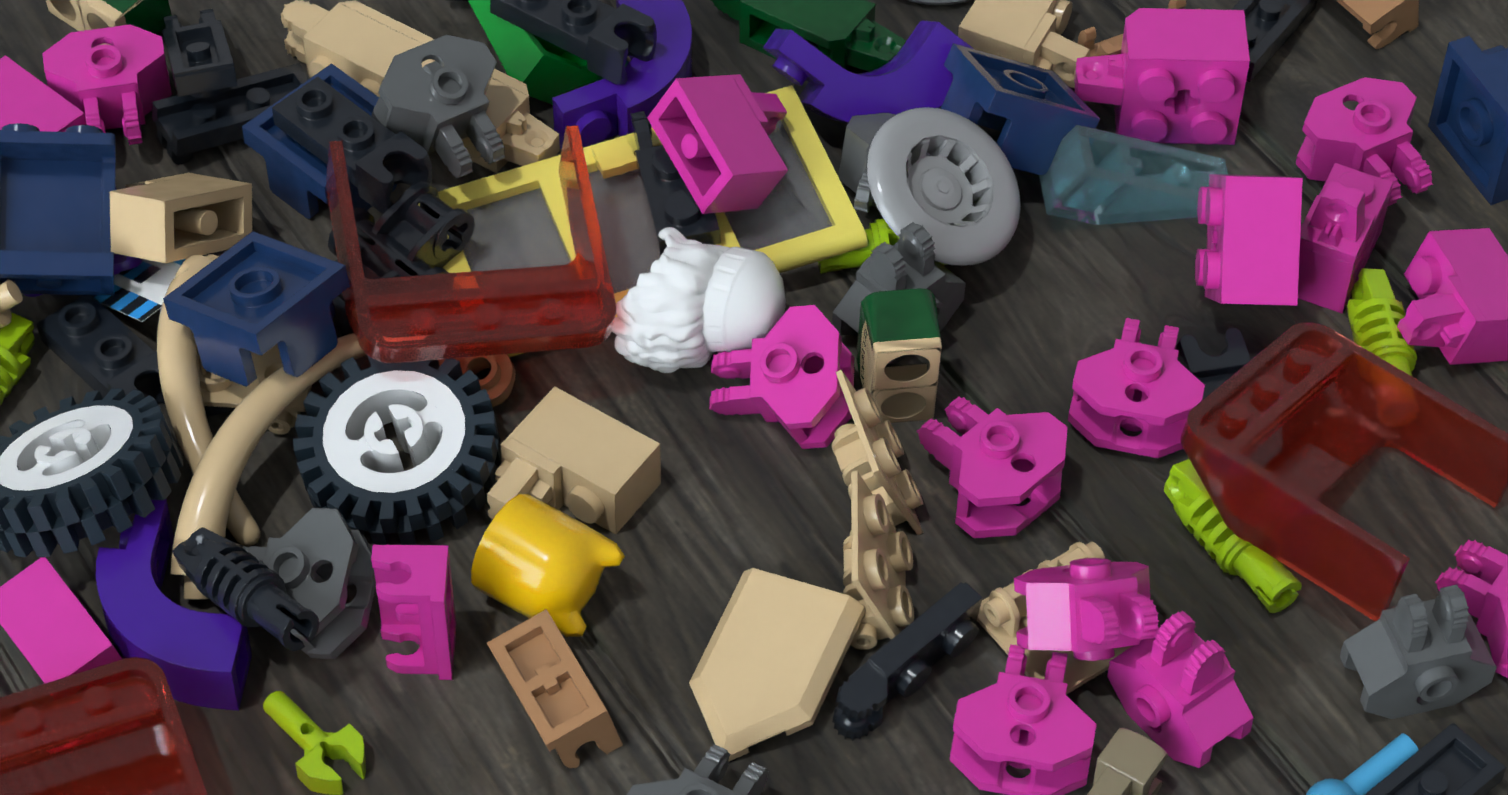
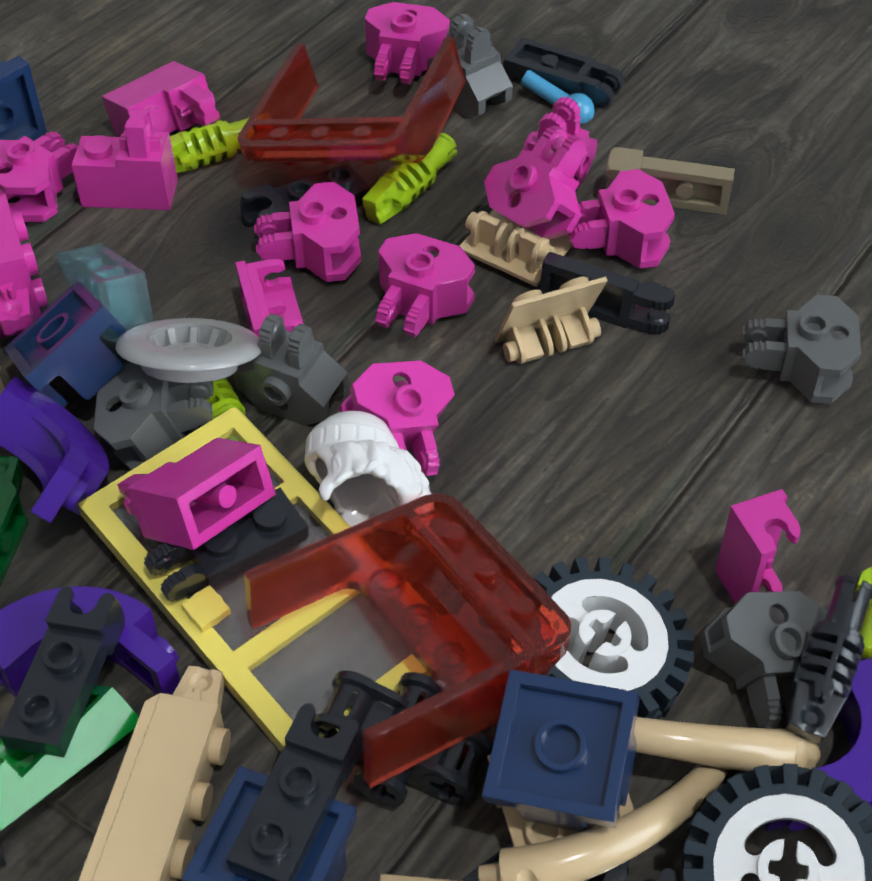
camera: 110 degrees left, 0 degrees up
dark grey hinge [371,34,505,179] -> none
yellow piece [471,494,625,637] -> none
tan hinge [487,386,661,534] -> none
medium nougat hinge [487,609,623,768] -> none
tan tile [689,568,866,762] -> none
tan hinge [832,370,923,535] -> none
piece [856,288,942,423] -> none
dark pink hinge [1195,174,1303,306] -> none
none -> dark pink hinge [235,259,303,337]

